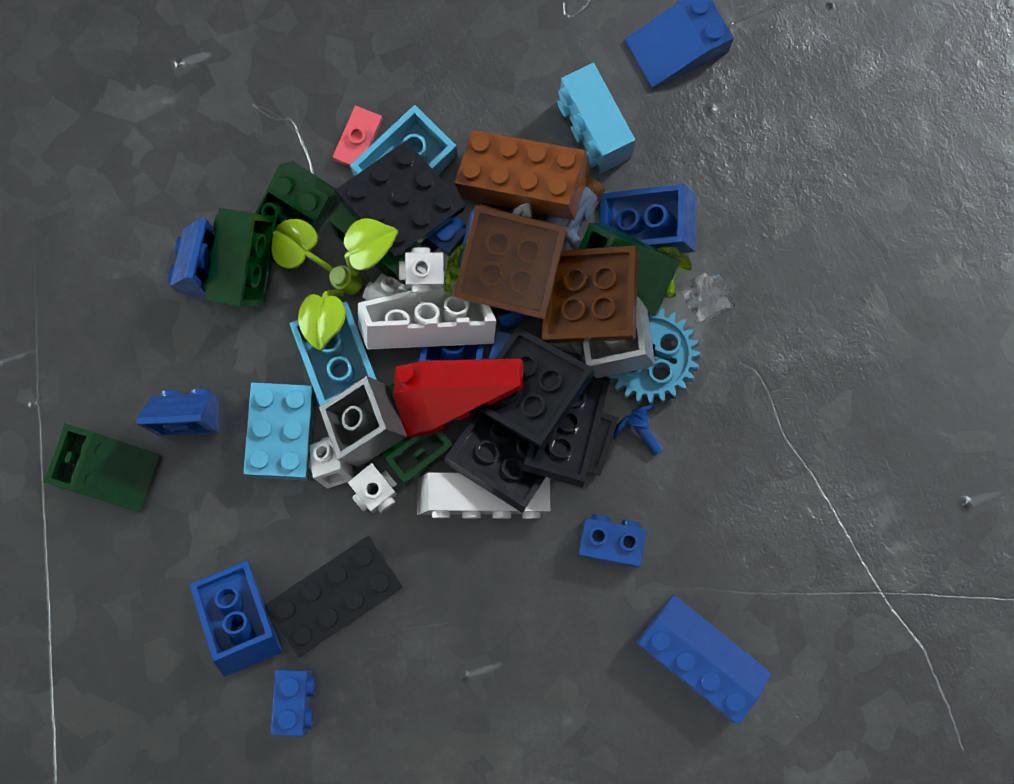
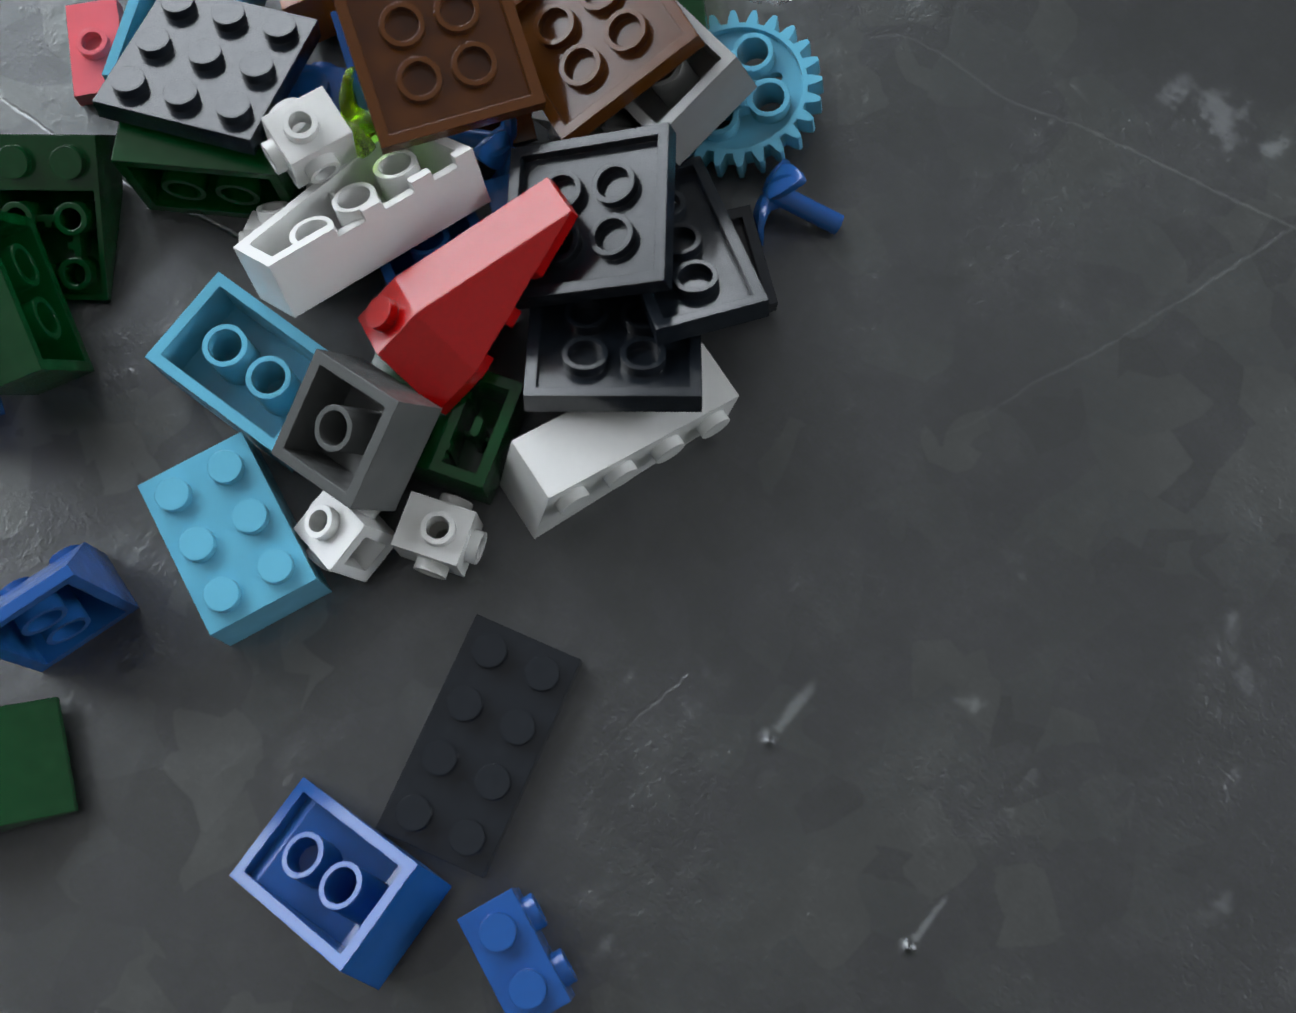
camera: 30 degrees left, 5 degrees down
lime plant [271,218,398,351] -> none
blue brick [578,514,647,568] -> none
blue slope [636,595,772,725] -> none

